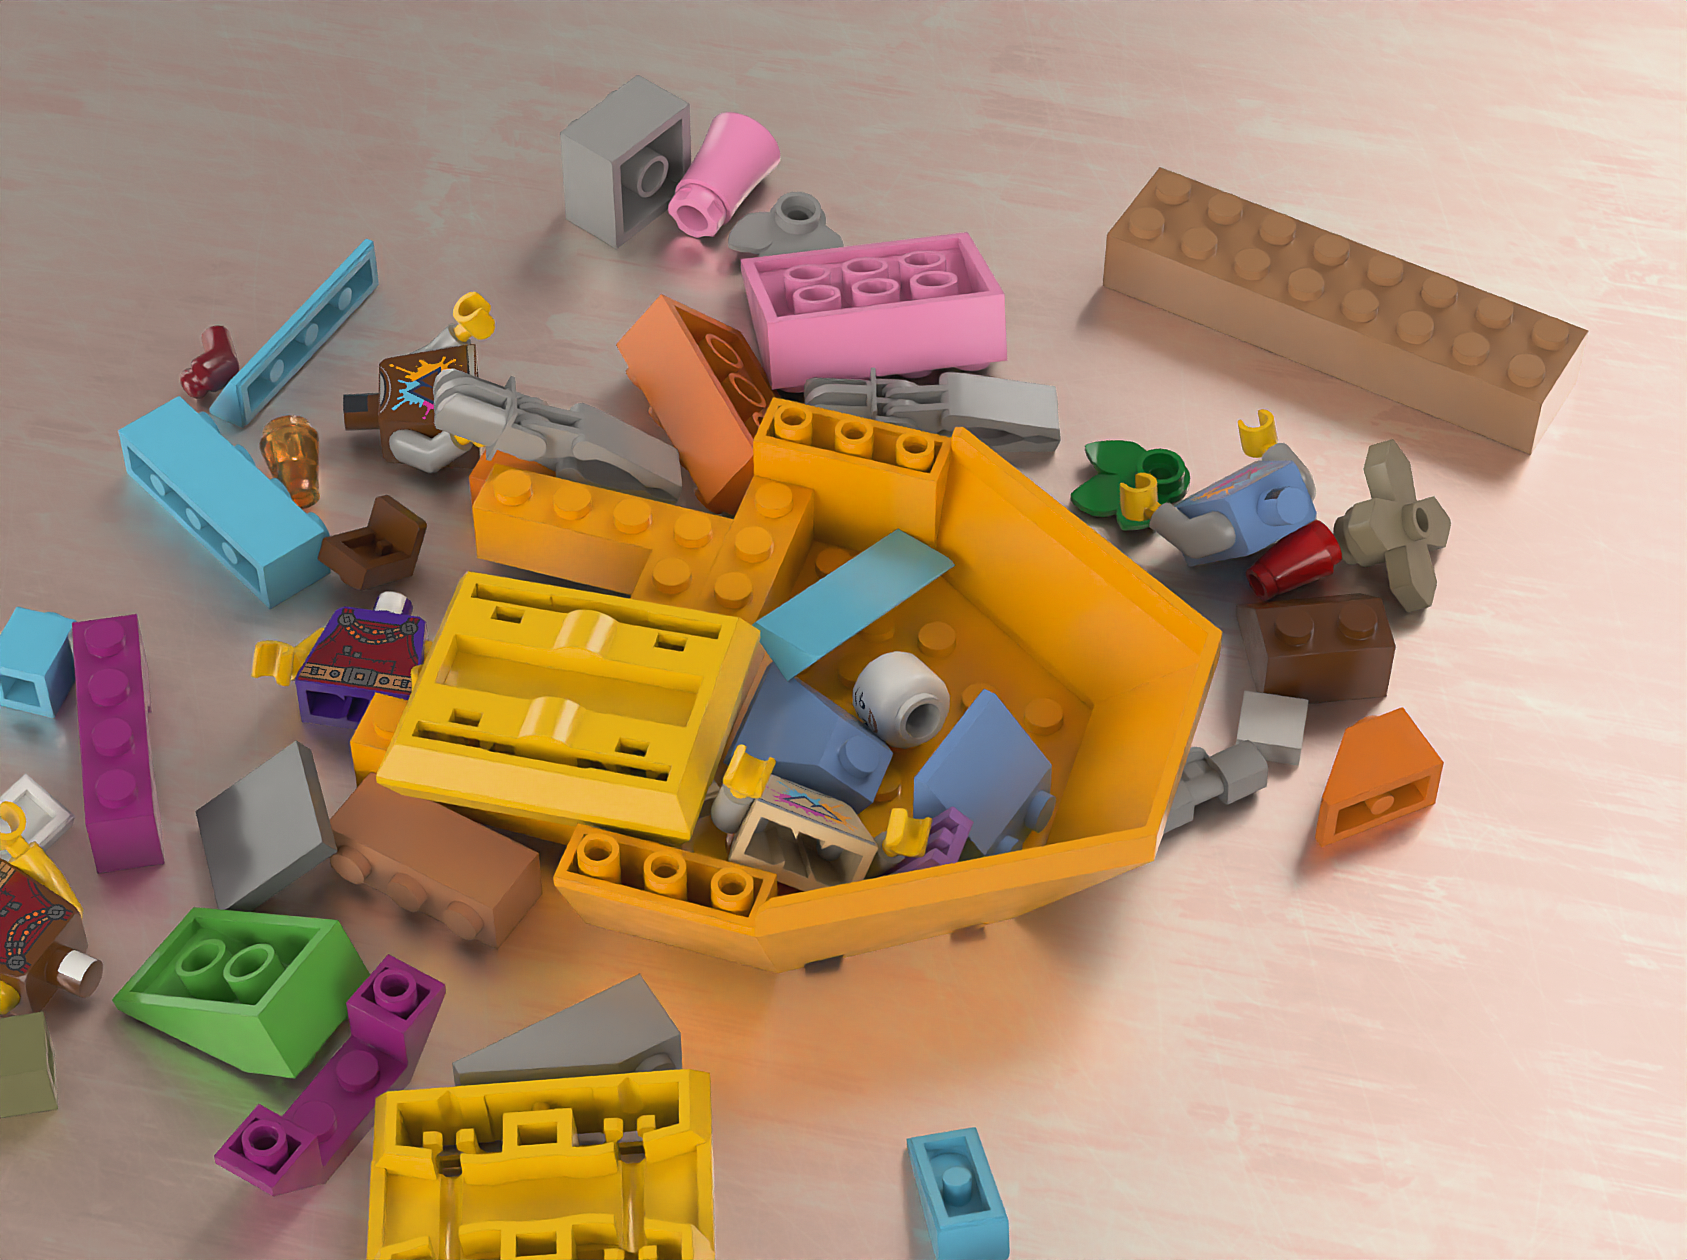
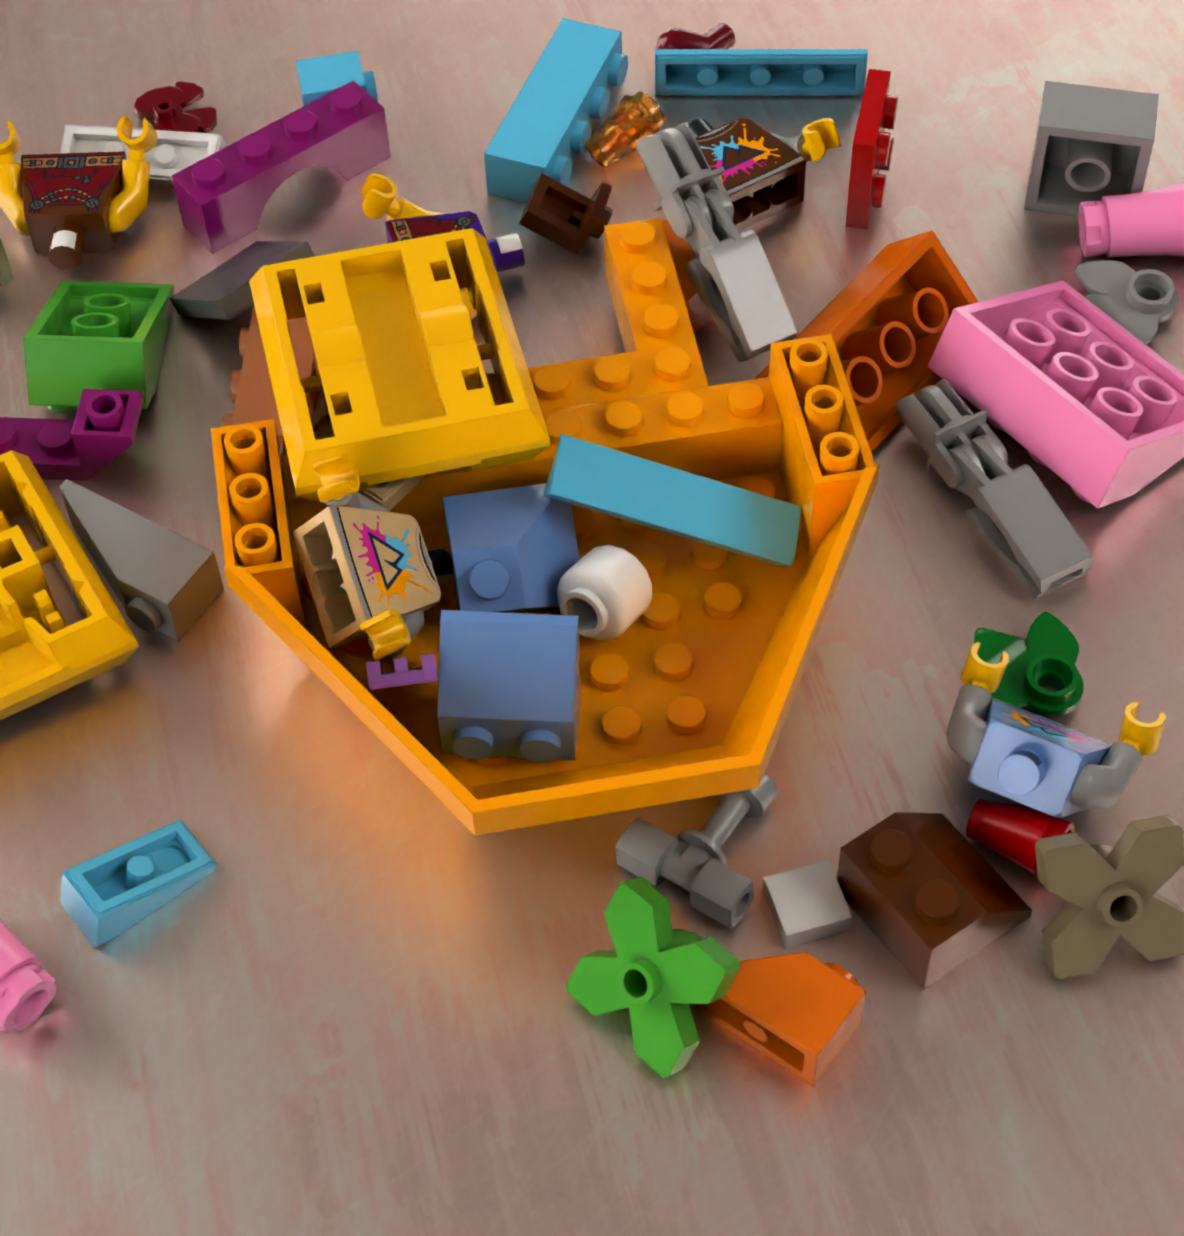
camera: 65 degrees right, 5 degrees up
none -> bright green plant [566,876,741,1078]
none -> red plate [845,69,899,229]

